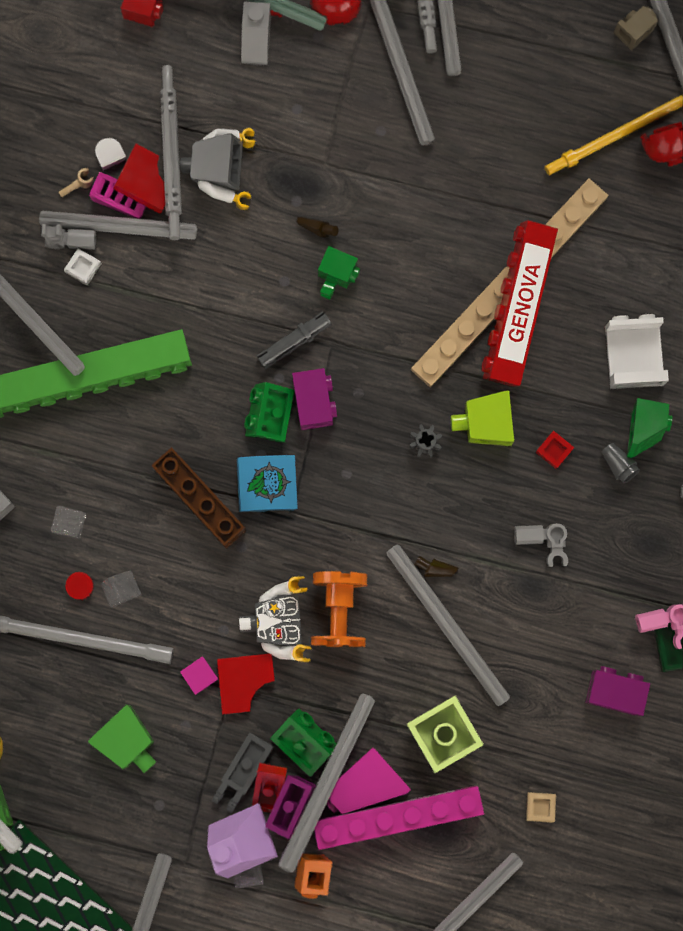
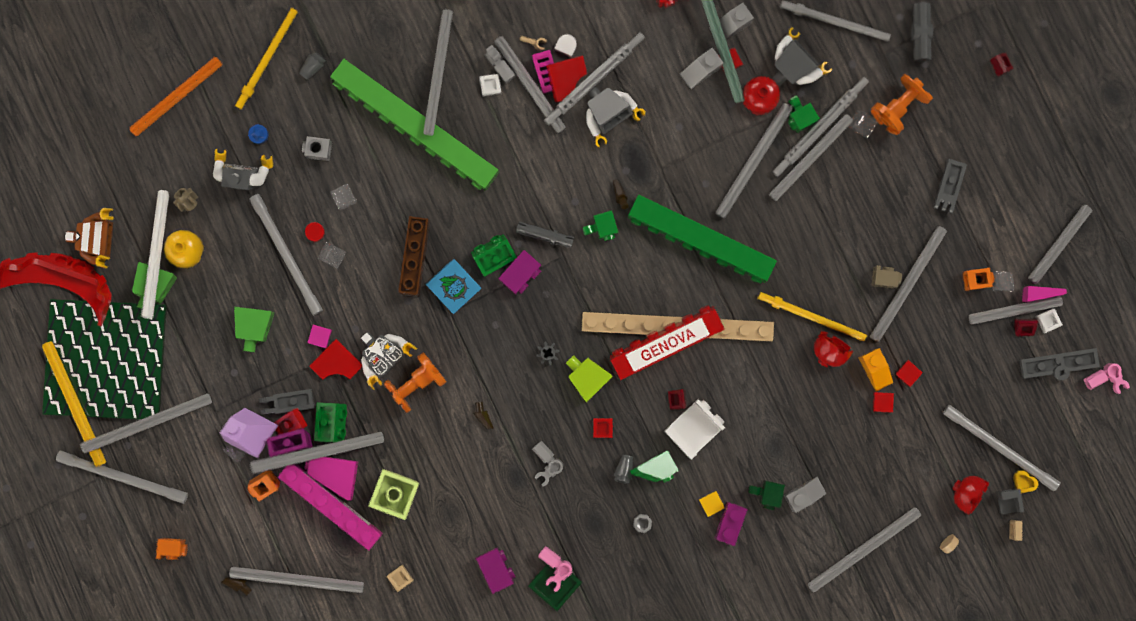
camera: 45 degrees right, 5 degrees up
light grey axle [387,545,510,706] -> none
none -> green brick [628,194,777,284]
none -> dark red slope [668,389,687,410]

